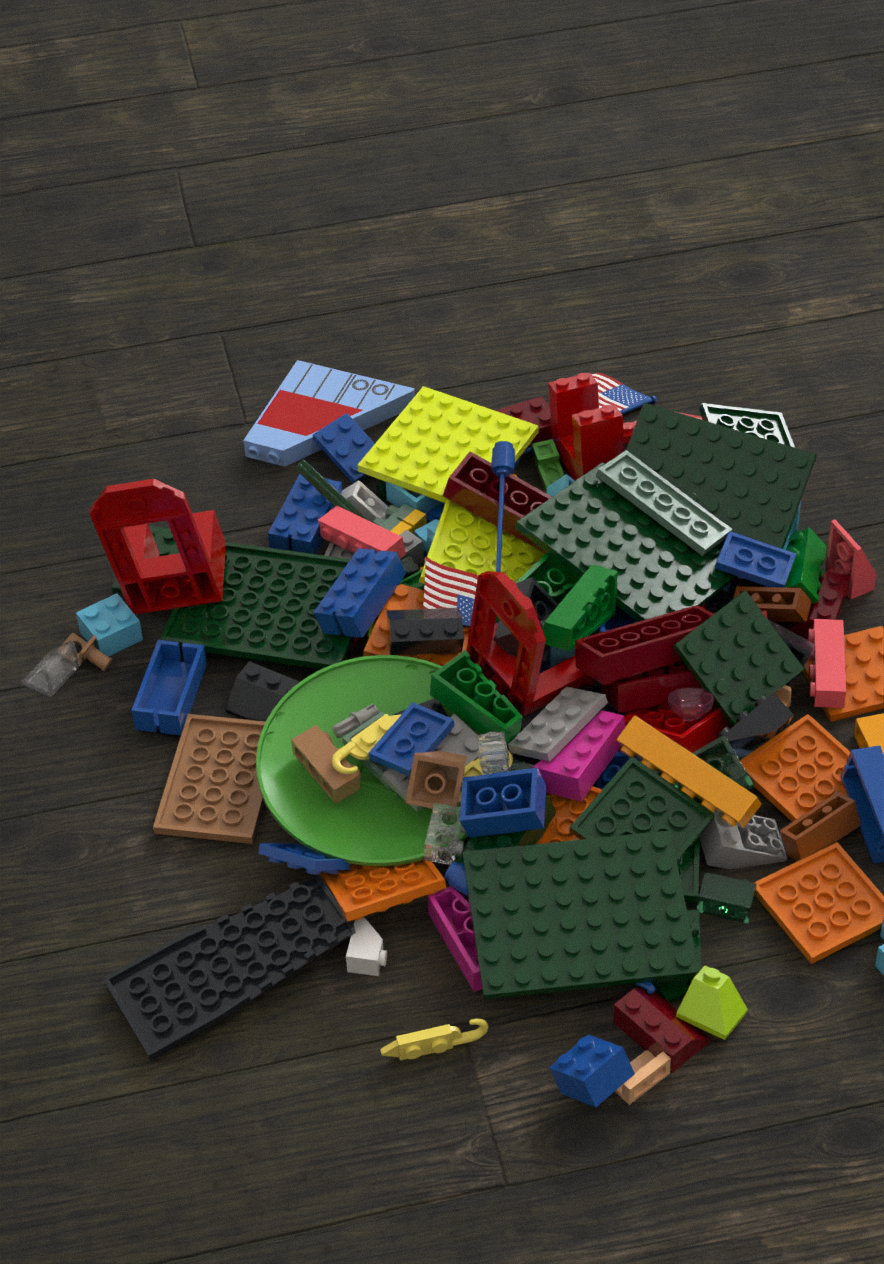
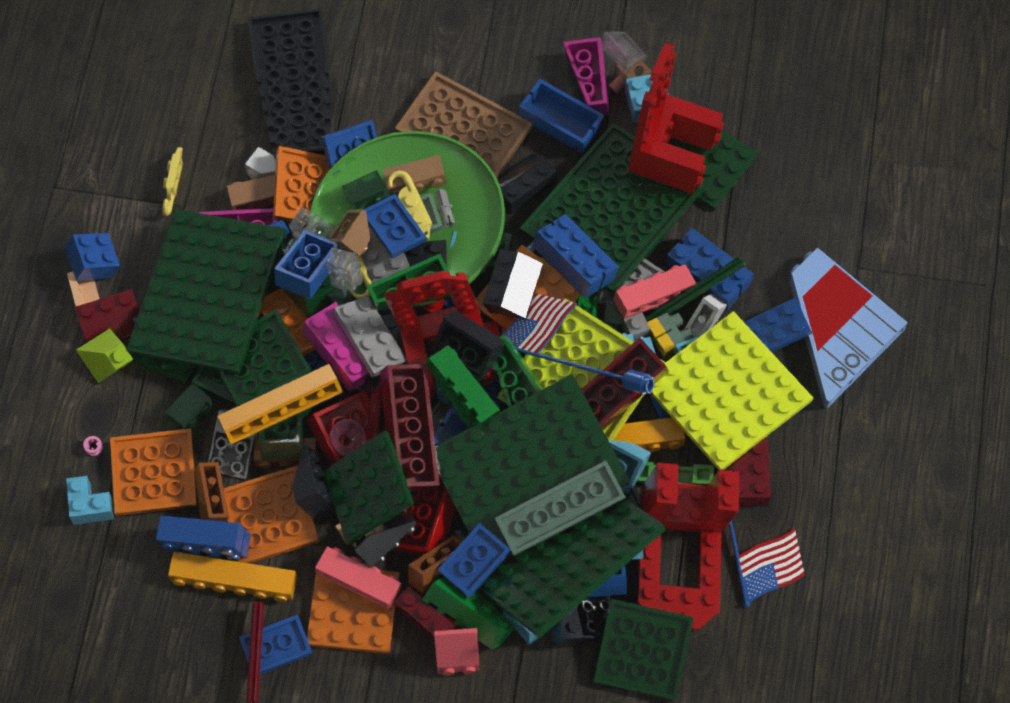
camera: 110 degrees right, 20 degrees up
none -> bright pink bush [83,436,103,456]
none -> medium nougat brick [227,173,275,210]
none -> clear green brick [342,170,389,210]
none -> dark pink wedge [563,37,609,115]

